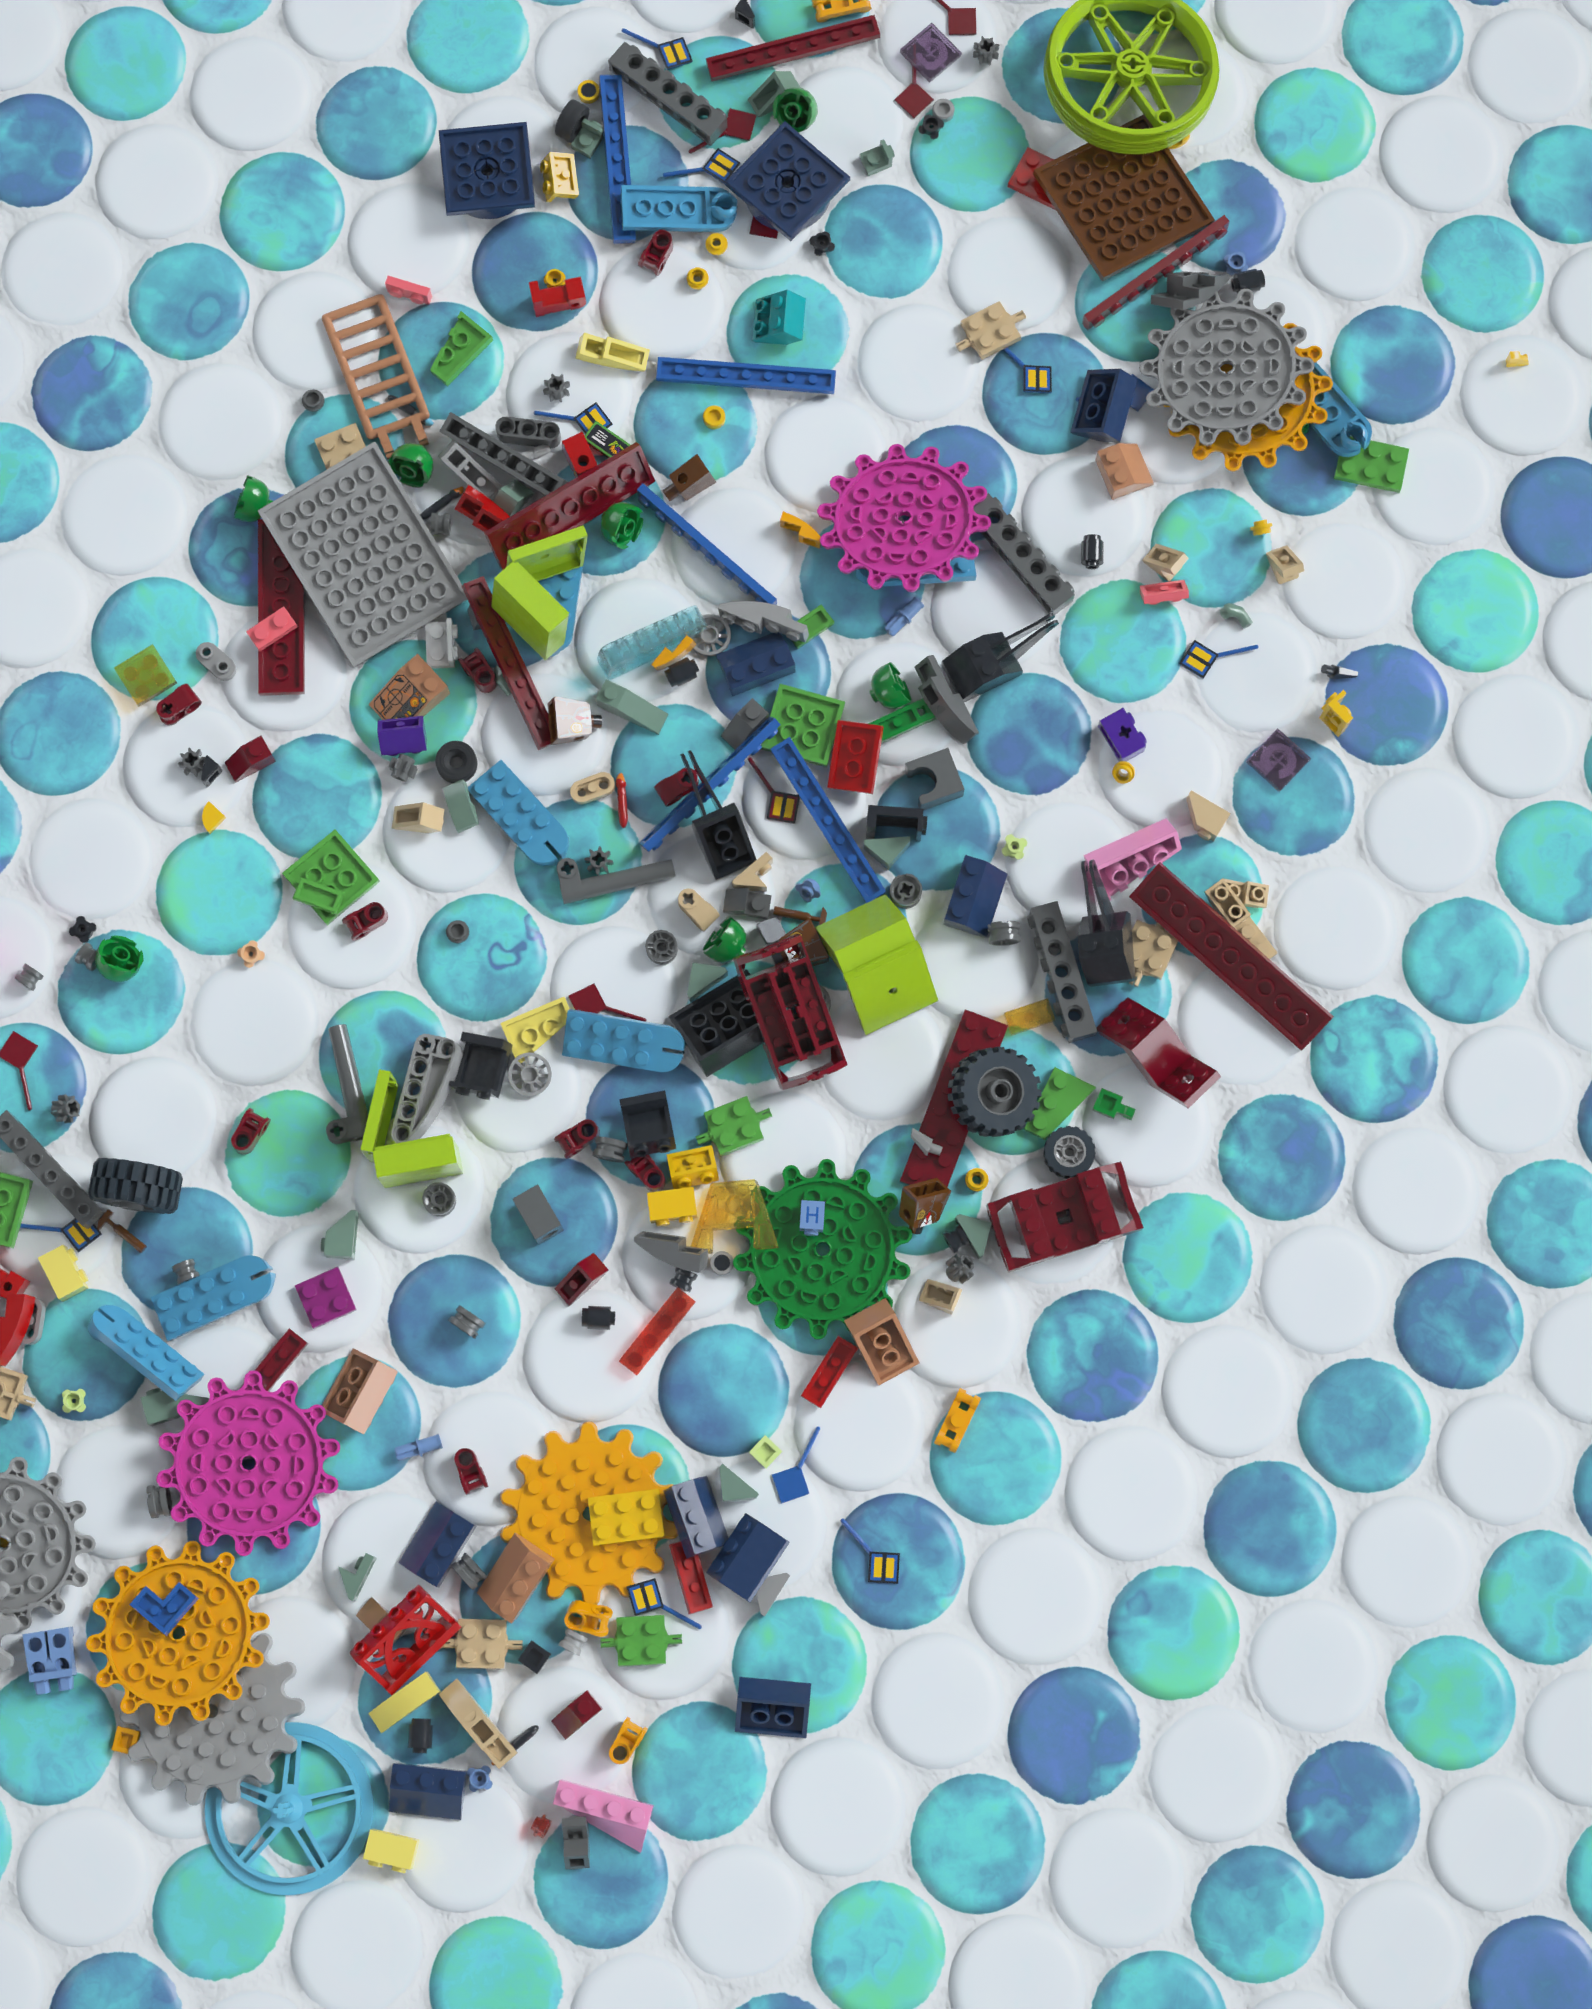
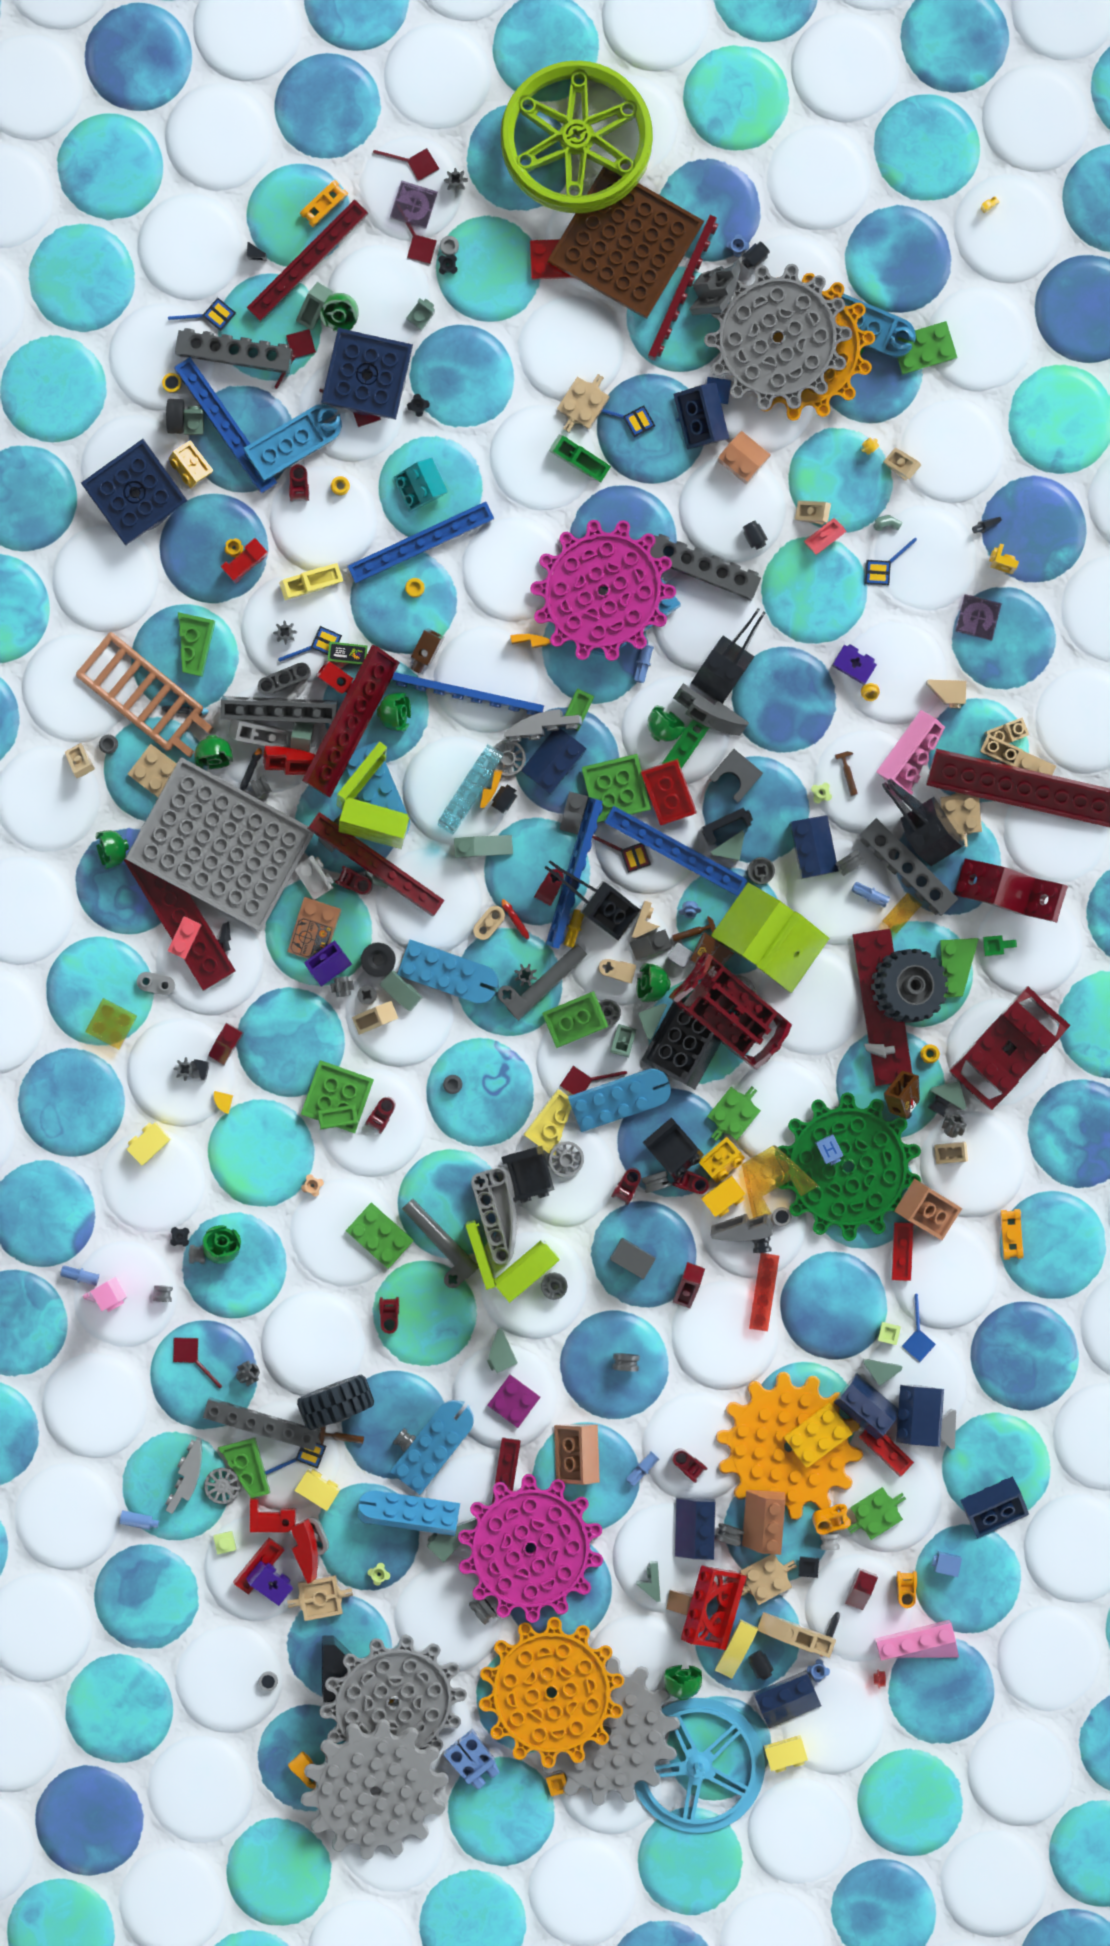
camera: 25 degrees left, 10 degrees up
blue plate [129,1582,199,1636] -> none
dark red piece [156,684,202,725] -> none
coral plate [385,275,432,305] -> none
torso [547,697,602,745] -> none
dark grey brick [562,1816,590,1869] -> none
black brick [582,1306,616,1330] -> none
piece [627,1578,702,1629] -> none
piece [663,148,741,184] -> none
yellow plate [706,233,728,255] -> none
piece [840,1518,900,1584] -> none
black wheel [1043,1126,1096,1179] -> none
none -> tan slope [65,743,95,779]
none -> light yellow brick [127,1122,171,1166]
none -> black bar [218,921,231,952]
none -> bright green plate [346,1202,414,1269]
none -> dark grey wheel [357,985,377,1004]
none -> bright green plate [542,991,609,1048]
none -> green slope [549,435,611,483]
none -> yellow axle [564,909,584,948]
none -> sand green slope [610,1024,637,1058]
none -> green cylinder [664,1665,702,1700]
none -> reddish brown piece [834,751,858,796]
none -> medium blue axle [852,882,890,908]
none -> medium blue brick [931,1551,962,1577]

